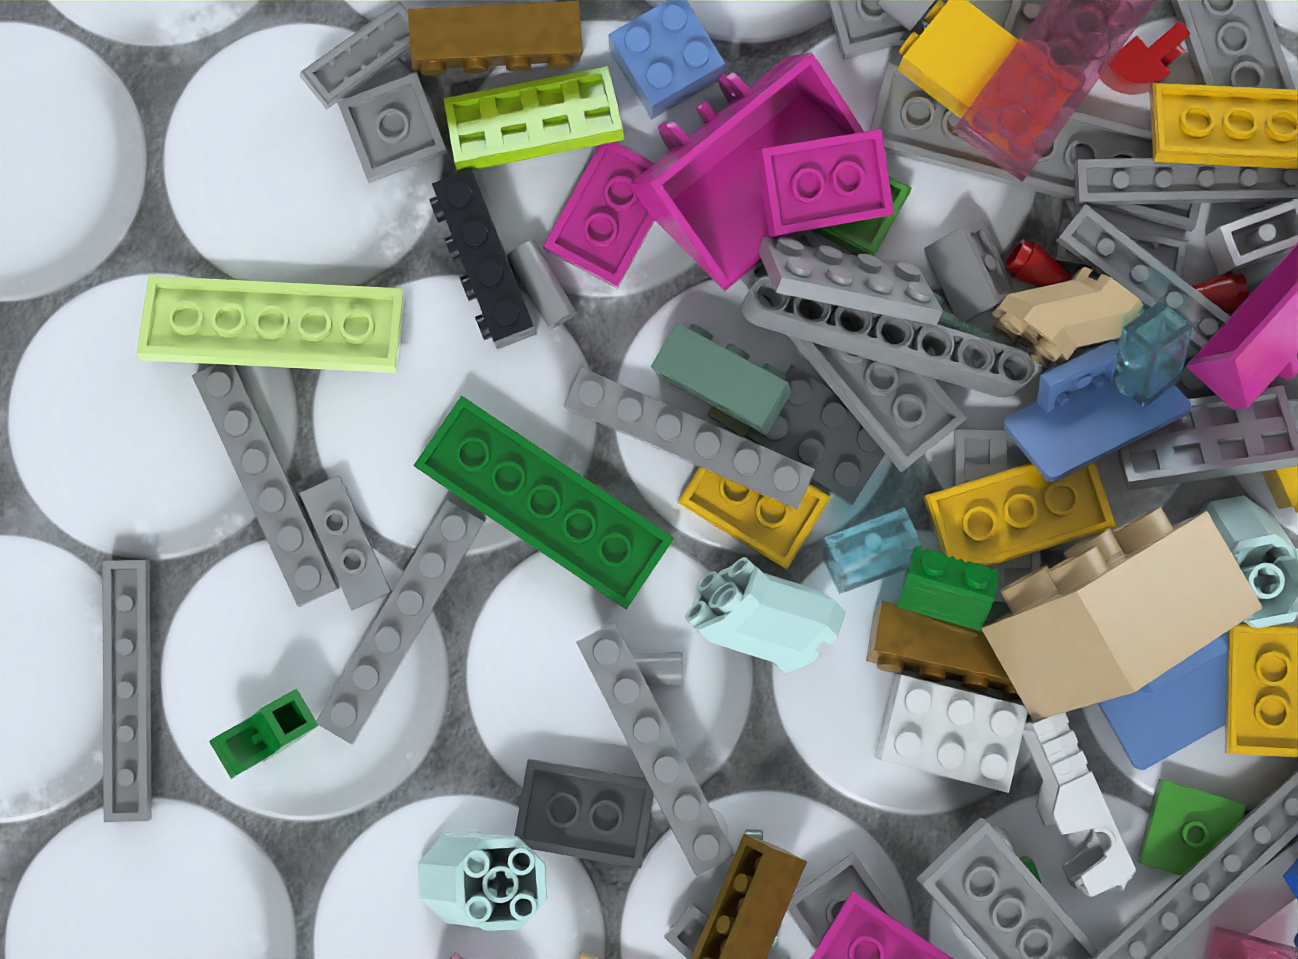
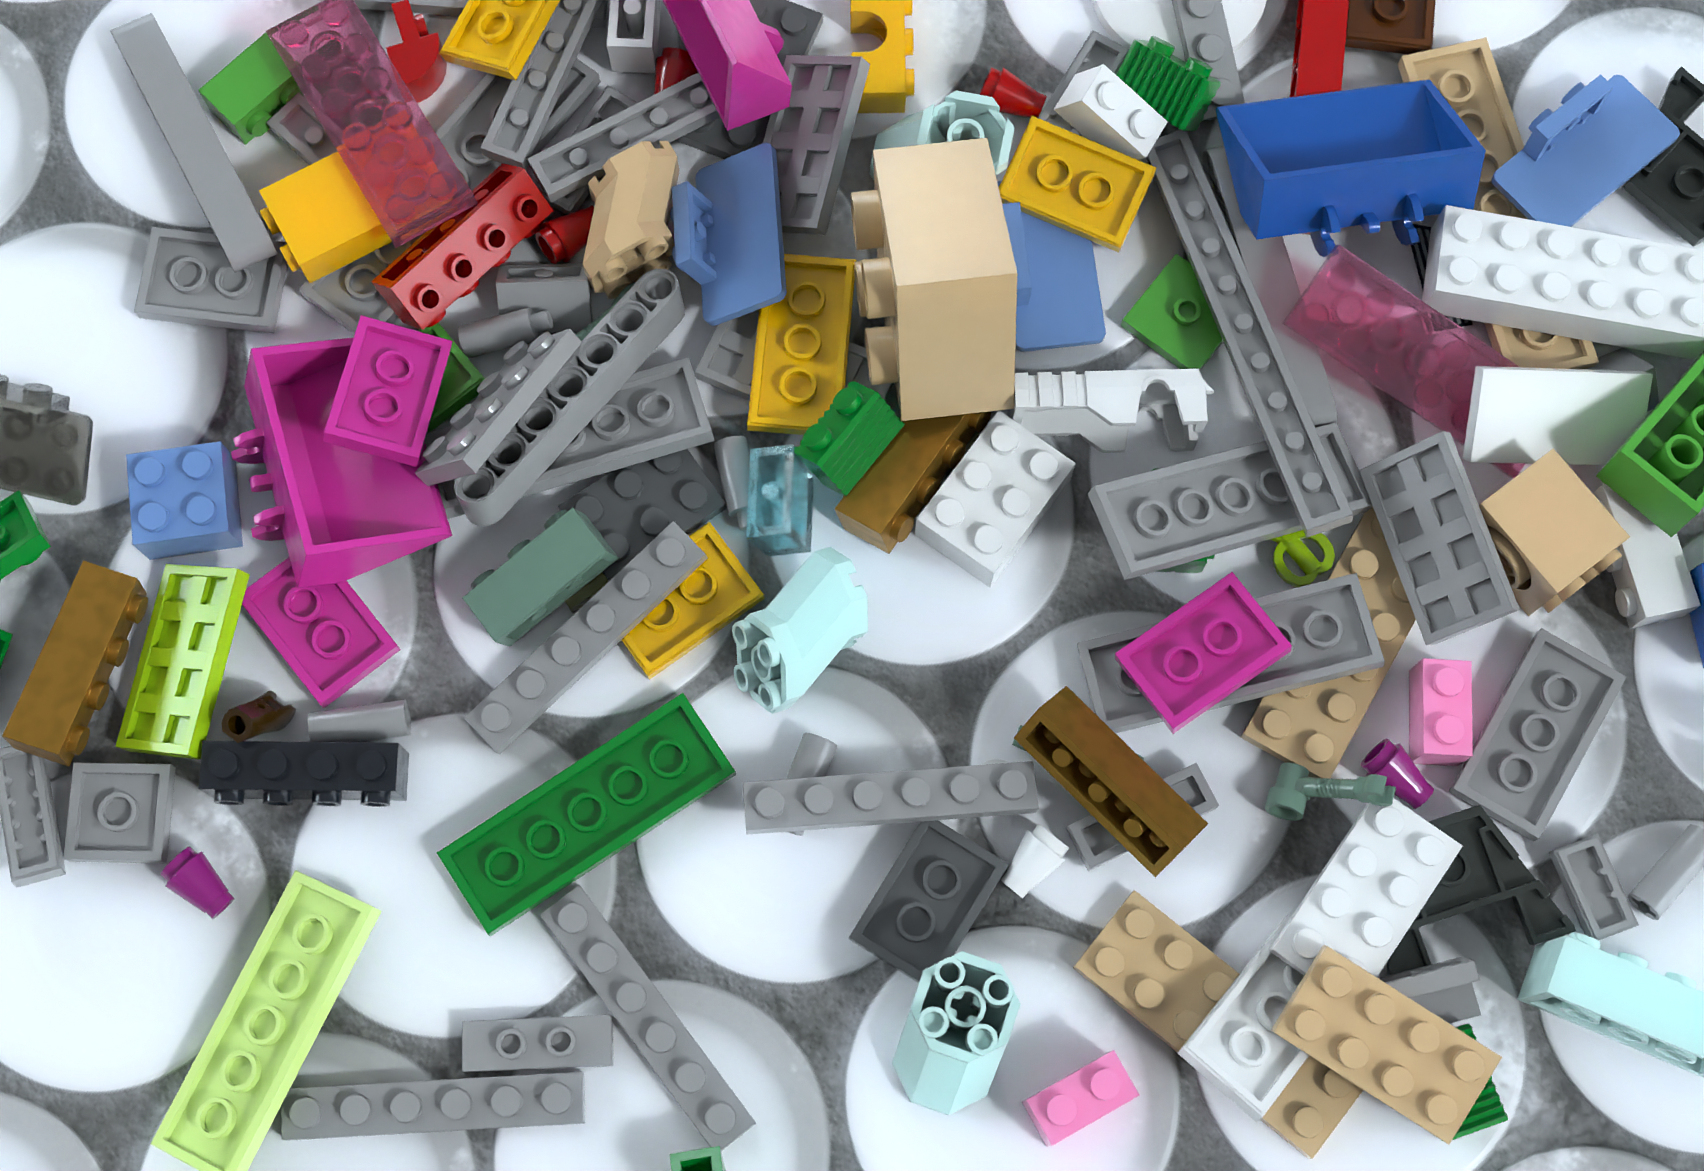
camera: 65 degrees left, 10 degrees down
clear light blue brick [1112,301,1193,407] -> none
none -> magenta cone [160,846,235,919]
none -> dark brown bar [221,690,296,743]
none -> red brick [371,163,554,330]
none -> light grey cylinder [458,307,553,358]
none -> light grey cylinder [713,436,762,531]
none -> white cone [1001,824,1069,898]

